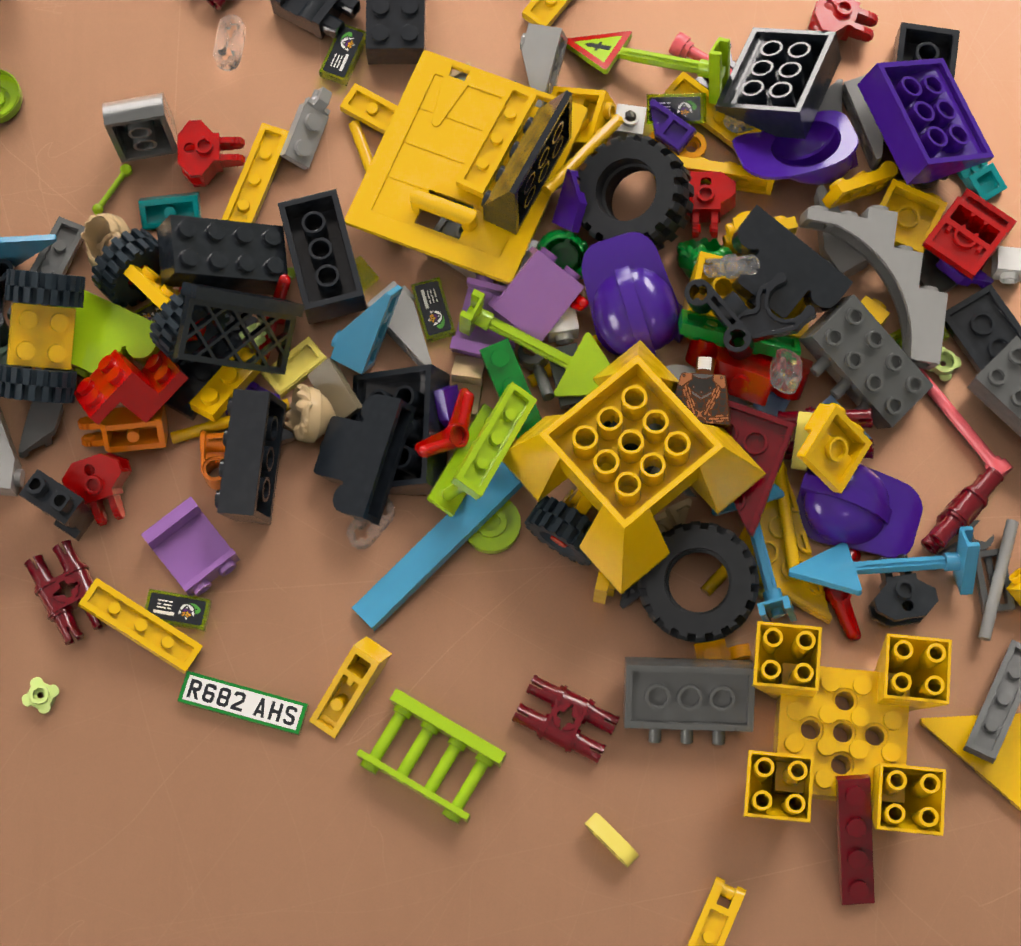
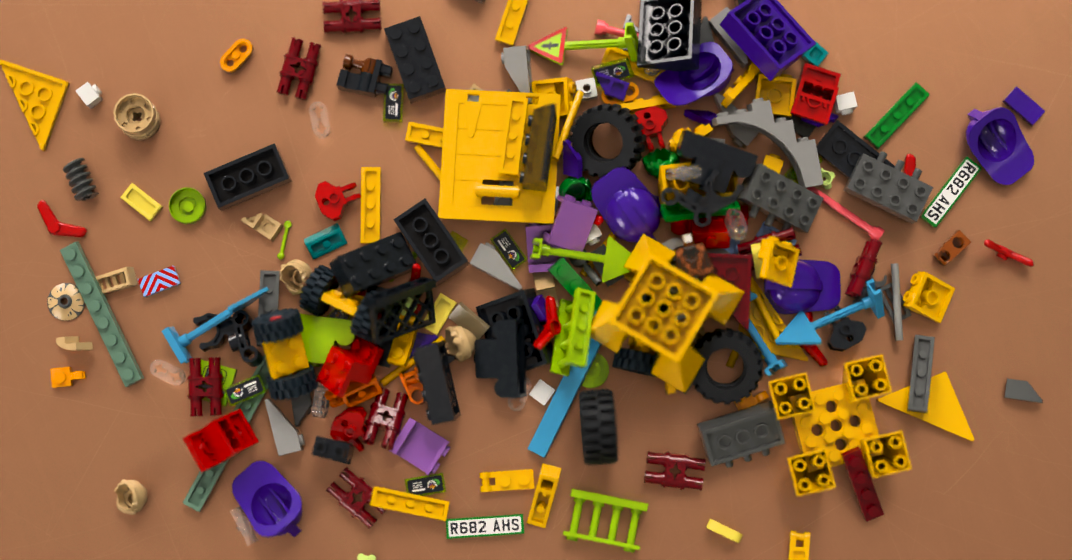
camera: 20 degrees left, 10 degrees up
dark grey brick [102,92,178,163] -> none
light grey hinge [280,87,332,170] -> none
dark azure slope [330,285,403,374] -> none
none -> black brick [204,143,292,211]
none -> tan slope [241,213,283,241]
none -> clear beam [312,382,330,418]
none -> dark red pin [362,387,408,450]
none -> yellow plate [479,469,534,492]
none -> white tile [529,379,555,405]
none -> black tyre [579,389,618,465]
none -> dark purple tile [684,109,717,127]

